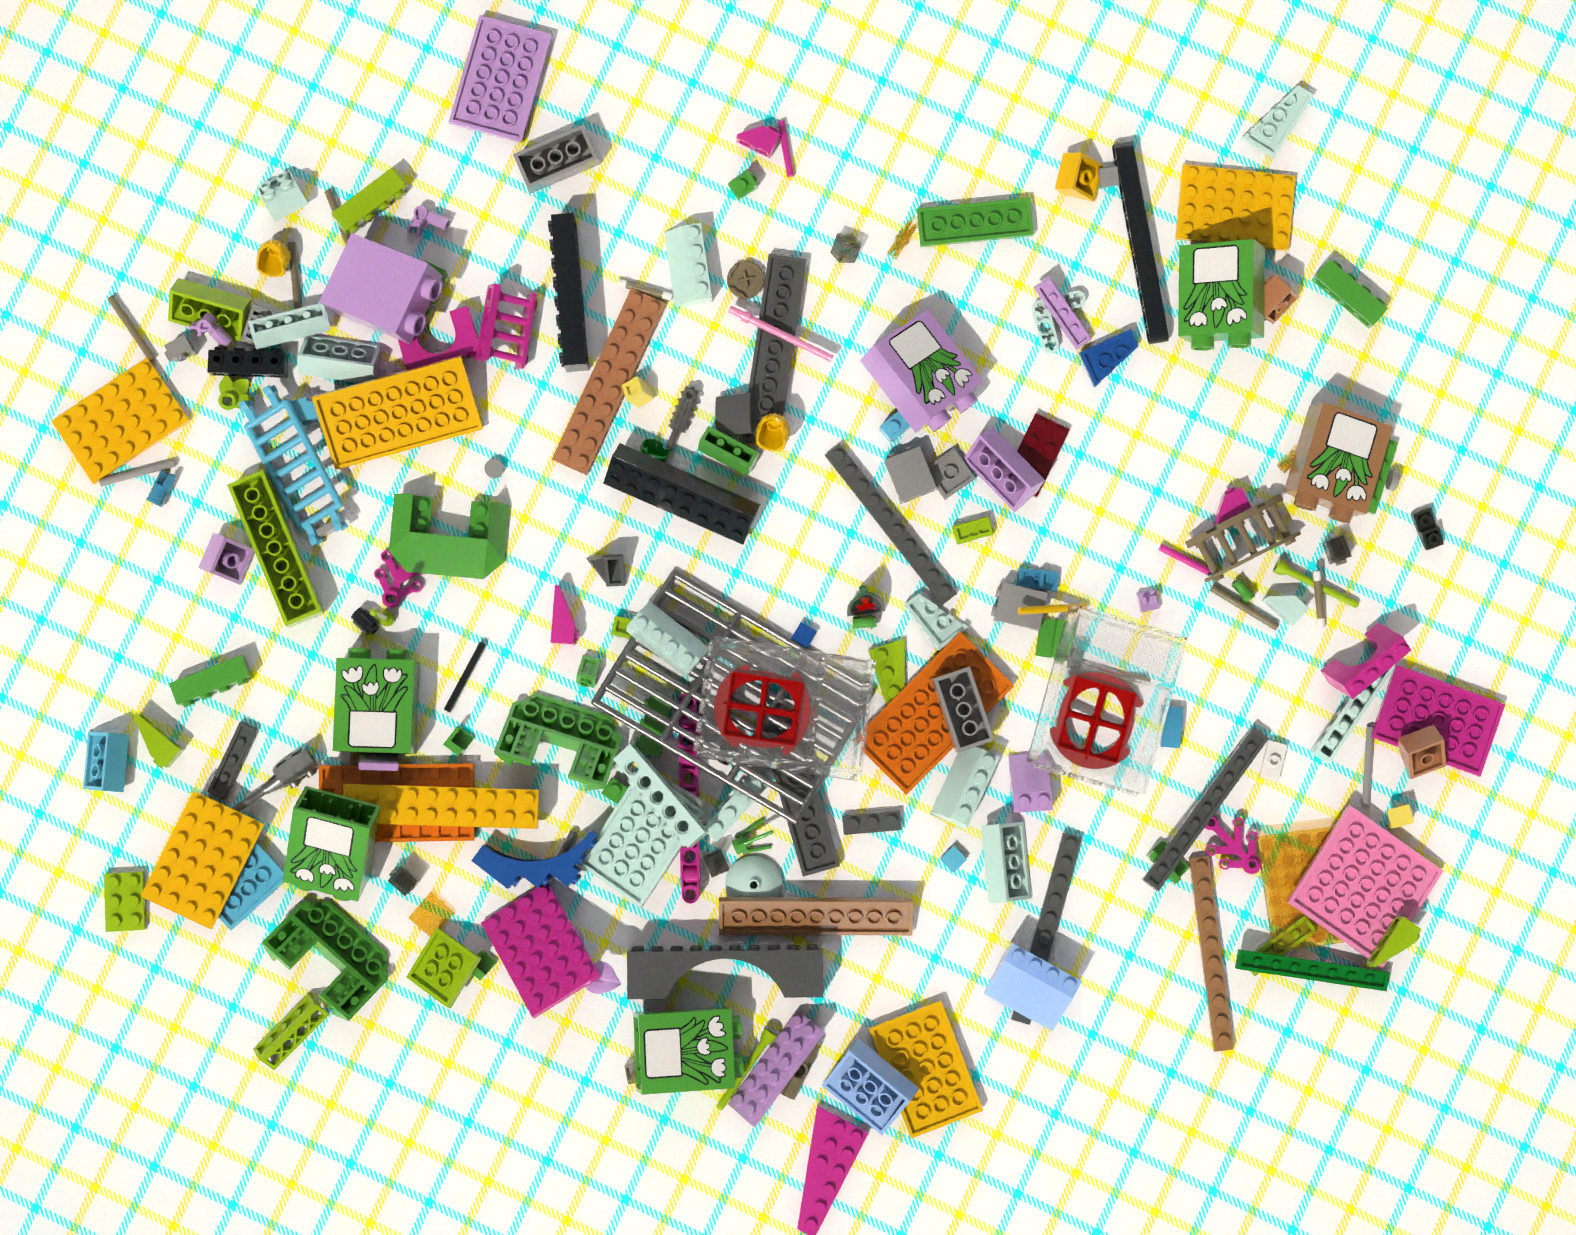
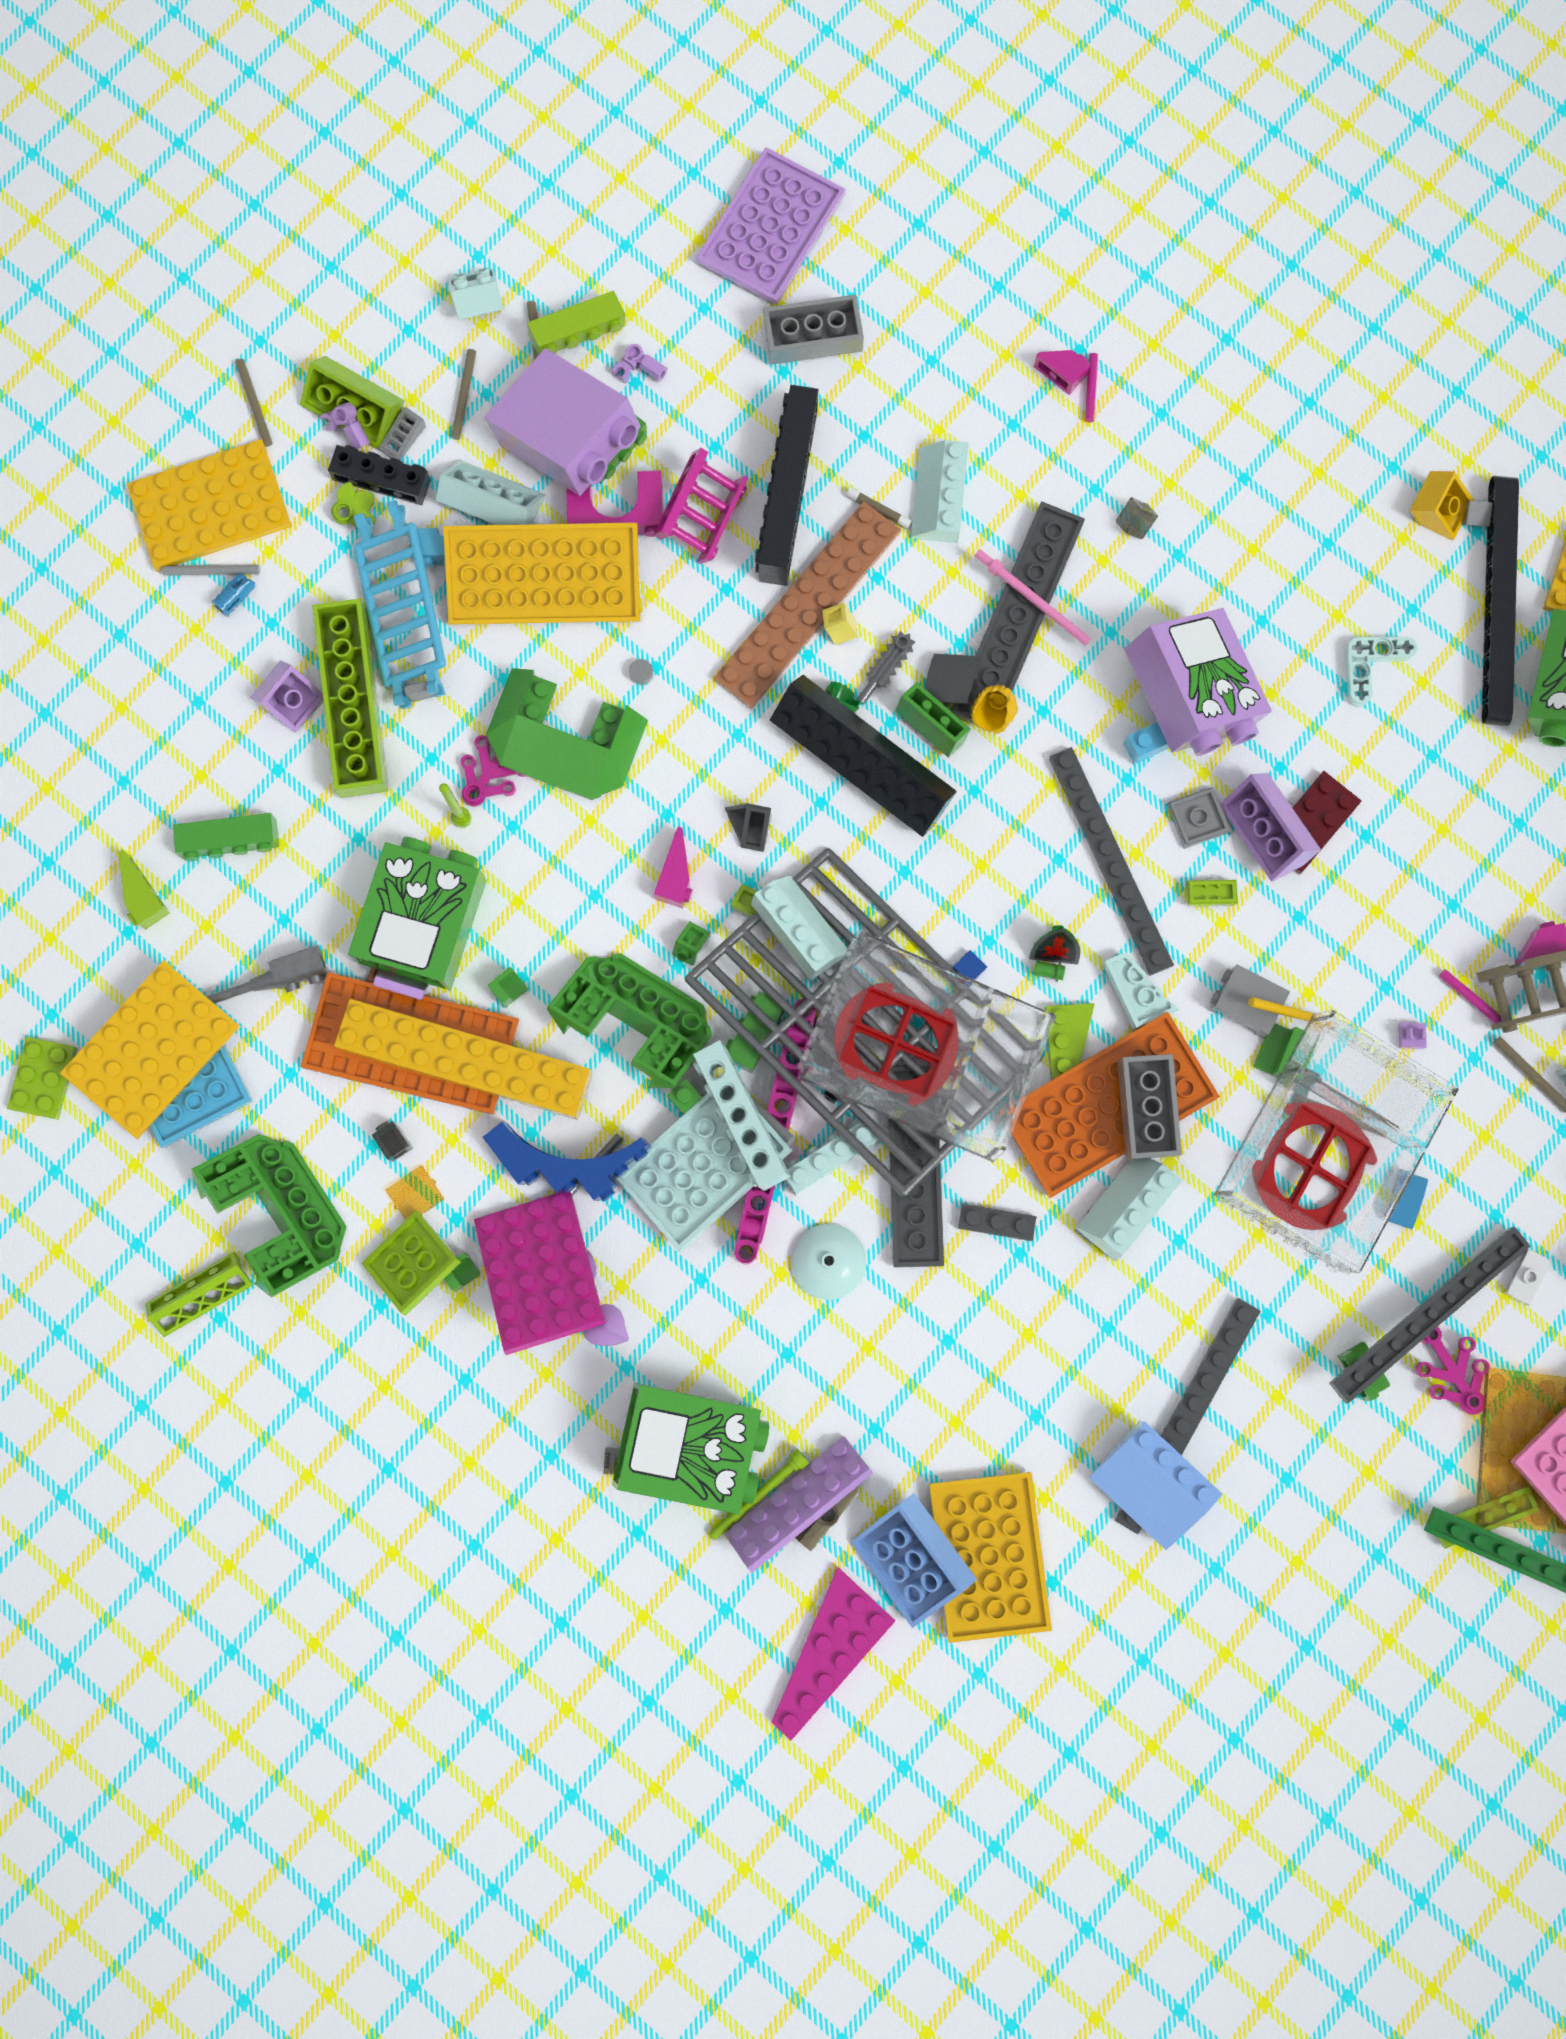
camera: 20 degrees right, 5 degrees down
medium azure slope [83,731,130,792] -> none
light grey brick [164,335,197,362] -> none
dark grey tile [207,721,259,800] -> none
light aqua brick [248,303,331,349] -> none
yellow hair [256,239,291,278] -> none
bright green brick [283,786,381,902] -> none
black brick [351,607,379,635] -> none
black bar [444,642,486,713] -> none
dark grey arch [627,944,823,999] -> none
clear smoke panel [703,849,729,878] -> none
medium nougat plate [719,897,914,936] -> none
dark tan tile [727,261,764,299] -> none
bright green bracket [728,169,758,201] -> none
bright green plant [732,818,774,855] -> none
light grey panel [884,445,937,505] -> none
clear yellow pin [887,221,917,259] -> none
bright green plate [916,197,1034,247] -> none
medium azure tile [940,846,967,873] -> none
light aqua slope [981,822,1031,903] -> none
lavender slope [1008,753,1053,813] -> none
dark azure slope [1016,567,1059,591] -> none
lavender tile [1033,276,1092,350] -> none
blue wing [1079,329,1139,387] -> none
medium nougat plate [1188,856,1234,1052] -> none
bright green pin [1232,578,1255,603] -> none

